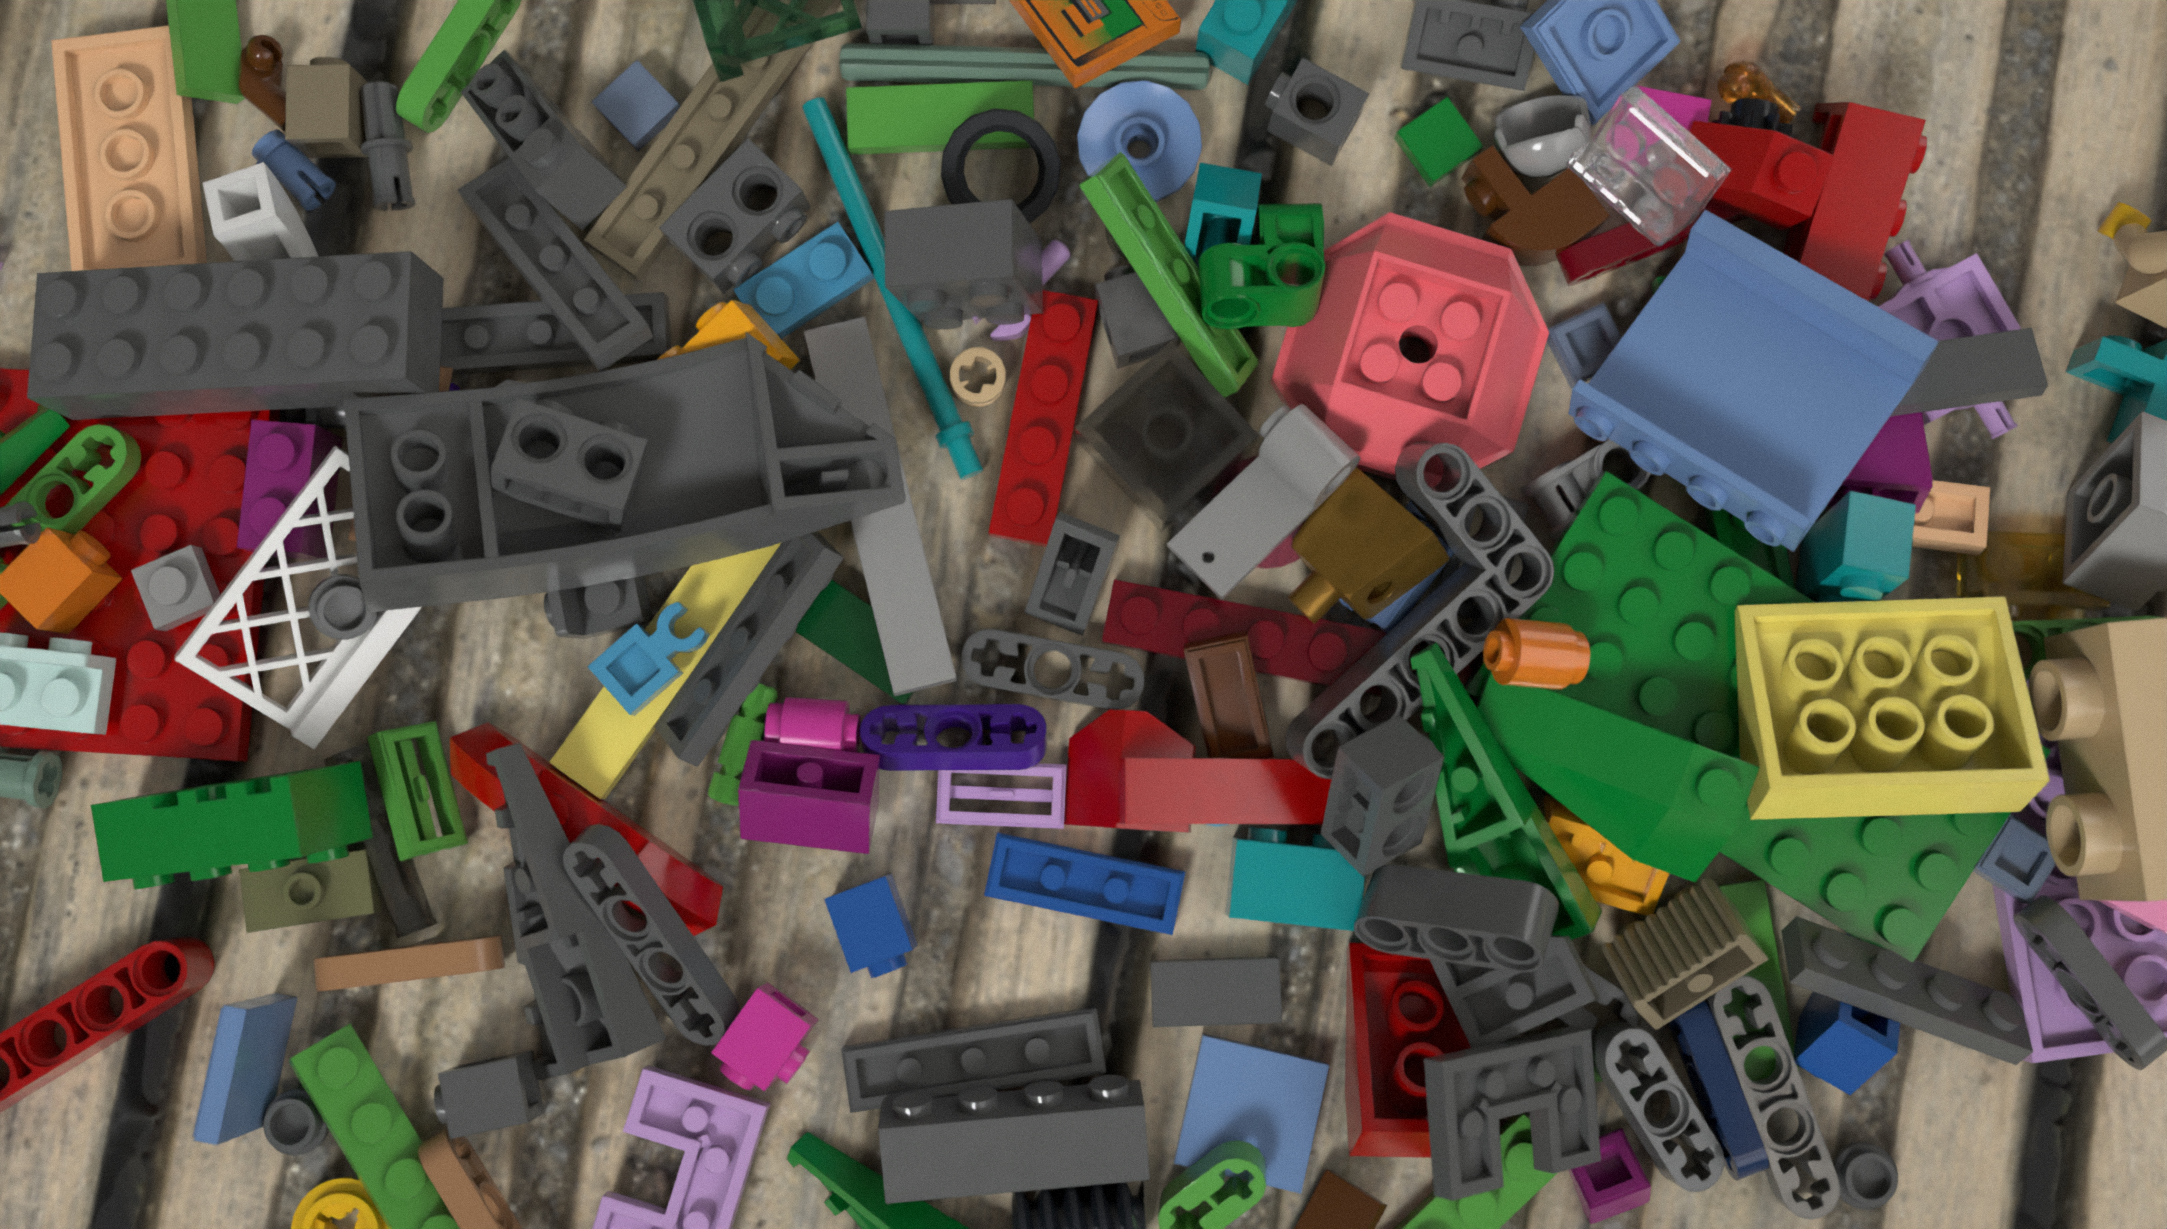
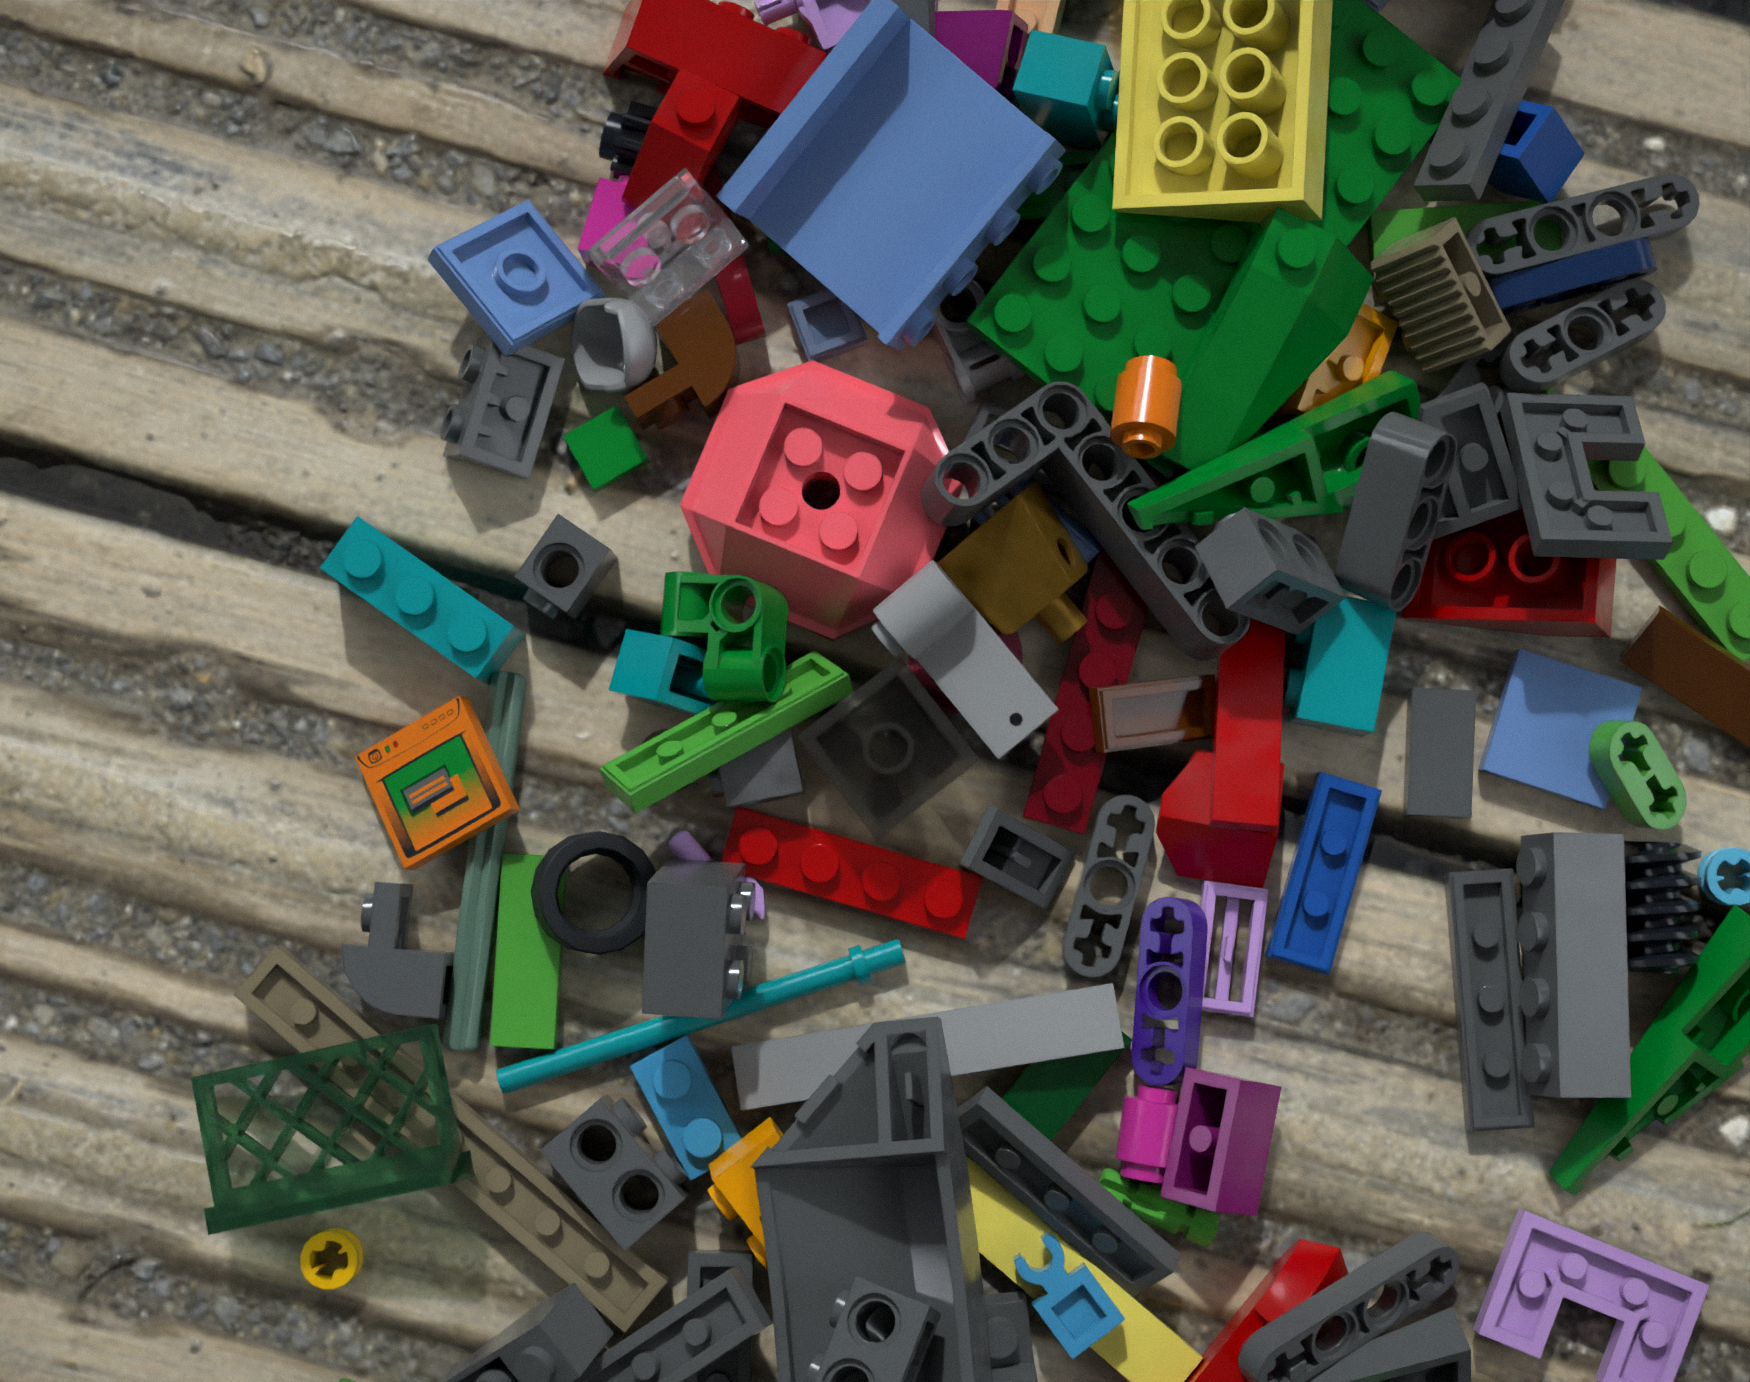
camera: 80 degrees left, 0 degrees up
sand blue tile [591,60,680,152] -> none
dark pink brick [711,982,819,1091] -> none
blue brick [824,874,918,978] -> none
tan bush [950,347,1006,407] -> none
medium blue dish [1077,80,1202,202] -> none
magenta slope [1568,1128,1651,1224] -> none
clear orange arm [1717,60,1802,124] -> none
dark grey plate [1832,1142,1898,1210] -> none

